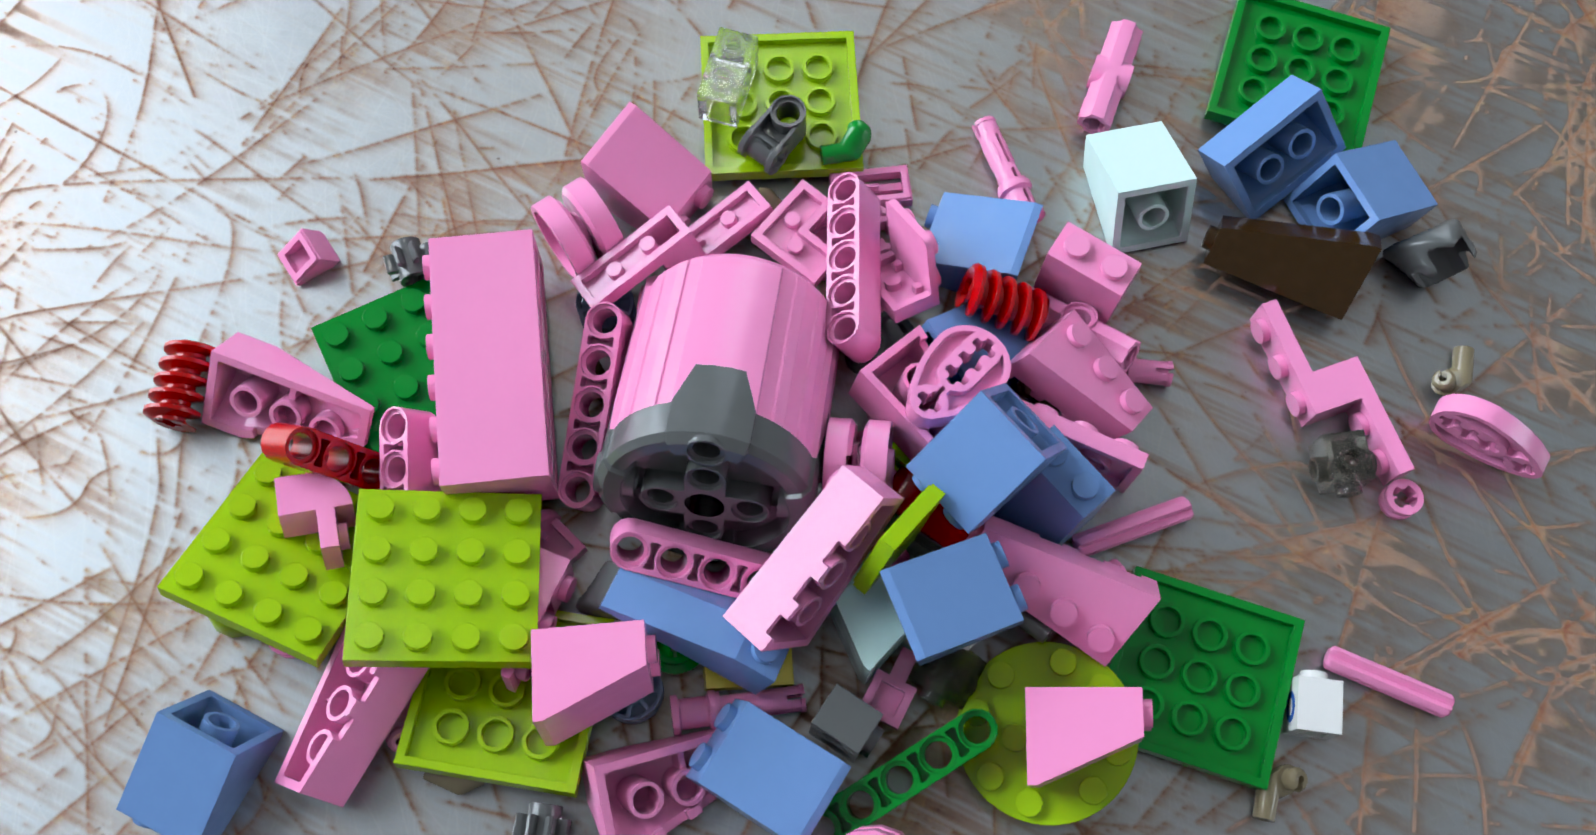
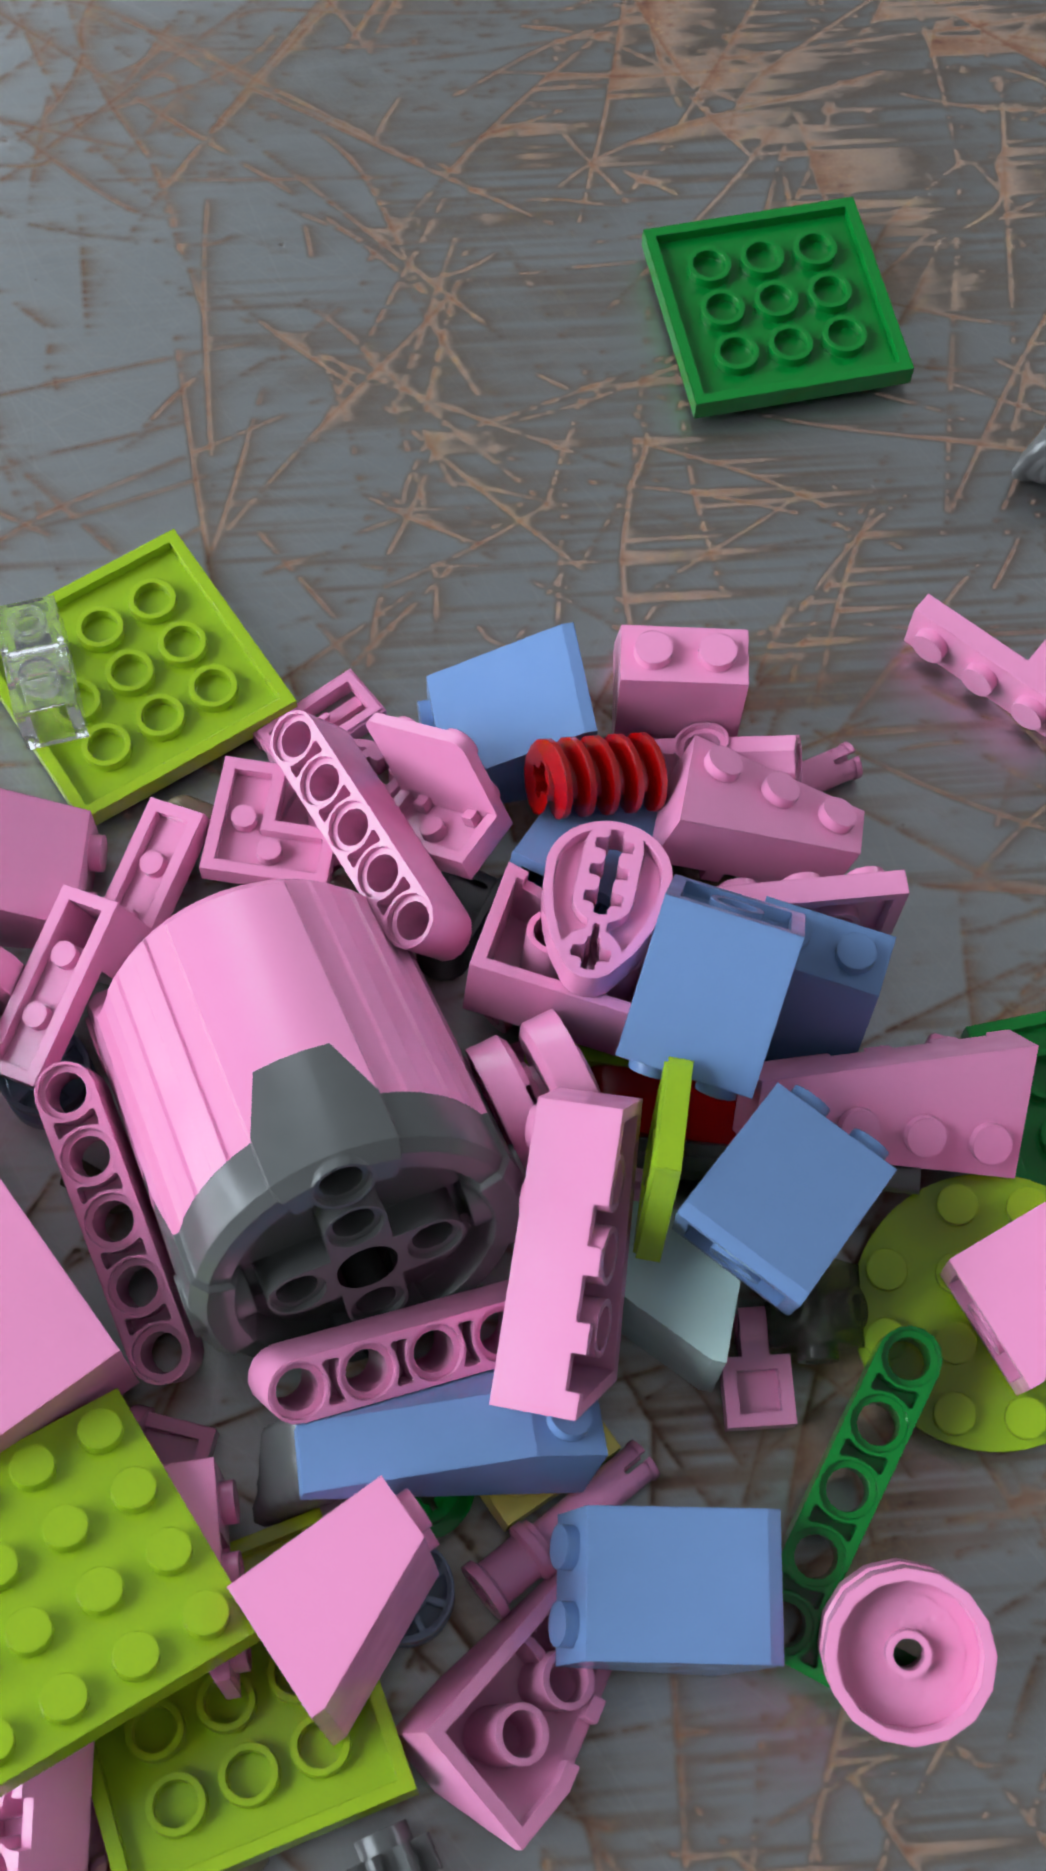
camera: 30 degrees left, 5 degrees down
dark grey piece [737,95,806,175] -> none
dark grey brick [809,684,885,763] -> none
green arm [820,120,871,165] -> none
bright pink pin [972,116,1045,223] -> none
bright pink axle [1071,496,1194,556] -> none
bright pink piece [1077,19,1143,134] -> none
light aqua slope [1083,121,1197,253] -> none
medium blue slope [1198,75,1346,219] -> none
dark brown slope [1201,215,1382,320] -> none
medium blue slope [1283,140,1438,239] -> none

